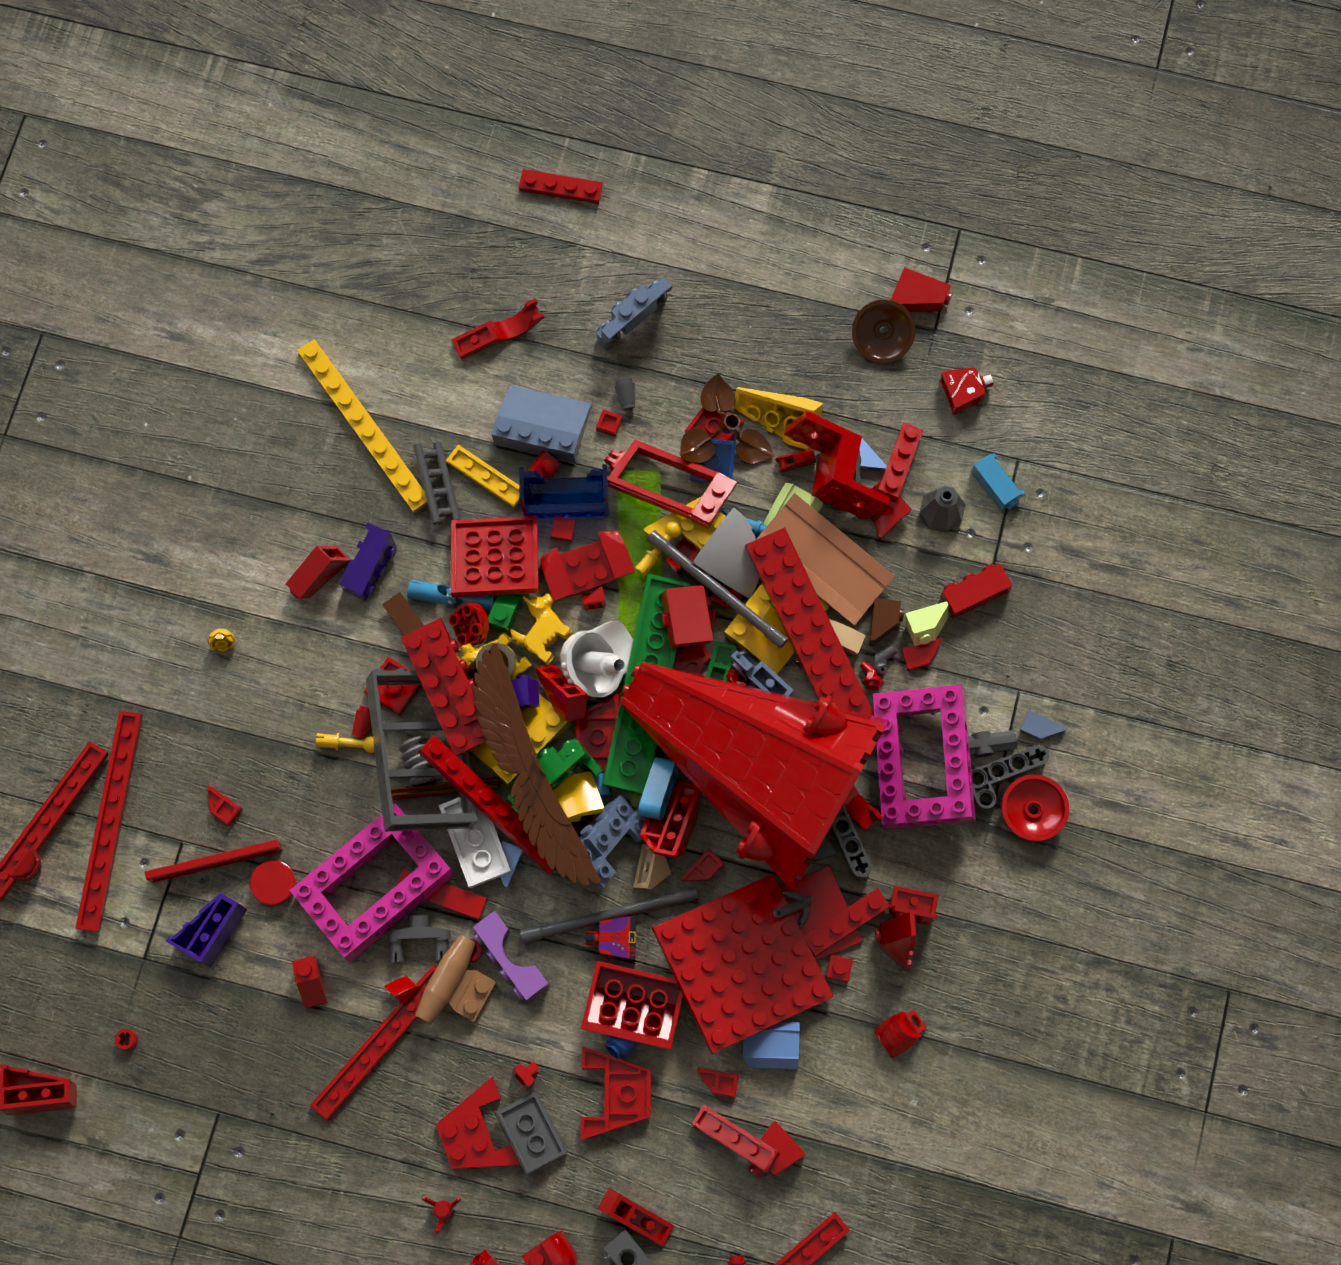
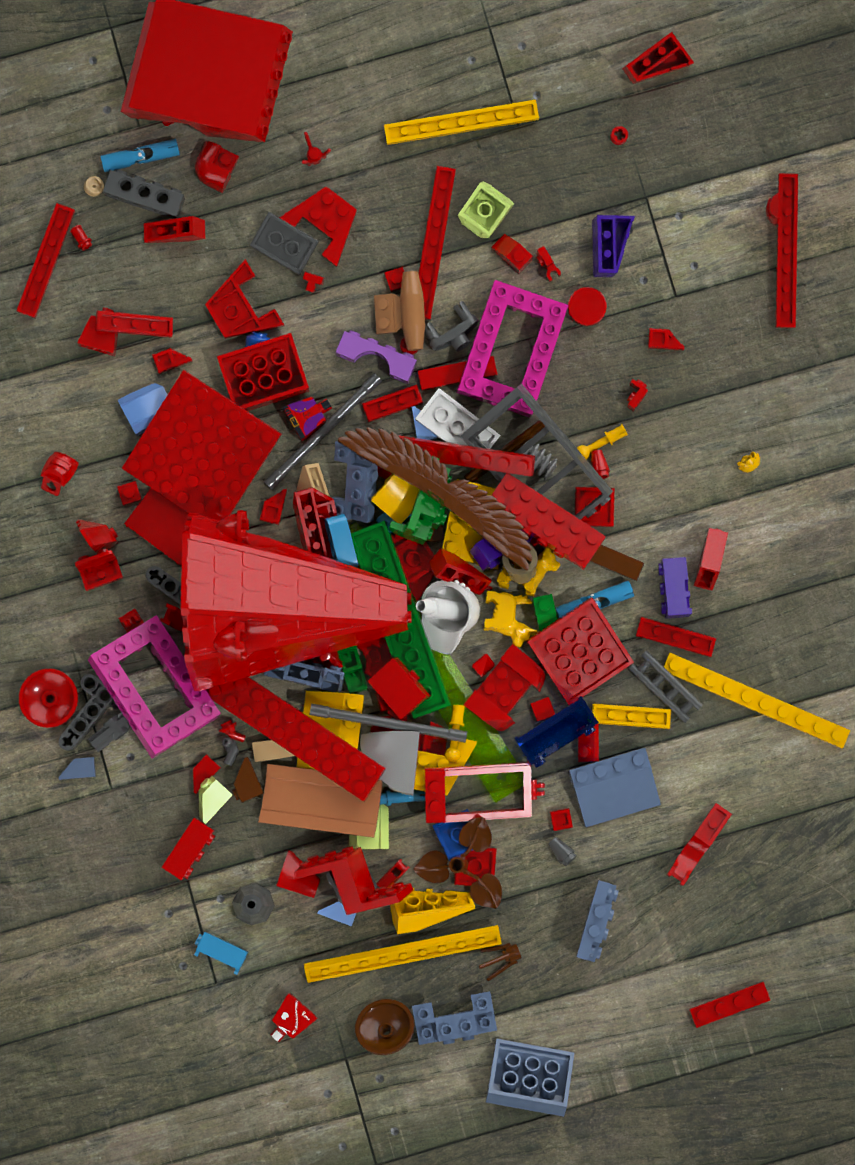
camera: 145 degrees right, 10 degrees up
red plate [75,711,143,933] -> none
red tile [144,839,282,883] -> none
red slope [384,976,419,1005] -> none
red tile [449,602,489,646] -> none
dark grey piece [773,891,813,928] -> none
red plate [803,888,890,956] -> none
red plate [877,422,923,501] -> none
red slope [890,267,952,312] -> none
none -> red tile [118,608,144,633]
none -> yellow plate [304,925,502,983]
none -> red tile [362,384,423,423]
none -> yellow plate [384,100,539,145]
none -> red plate [384,267,404,292]
none -> sand blue bracket [412,991,497,1045]
none -> yellowish green slope [458,181,514,238]
none -> reddish brown plant [479,943,521,981]
none -> sand blue slope [486,1039,574,1117]
none -> red plate [536,246,561,282]
none -> red bracket [627,379,648,412]
none -> red tile [635,617,716,658]

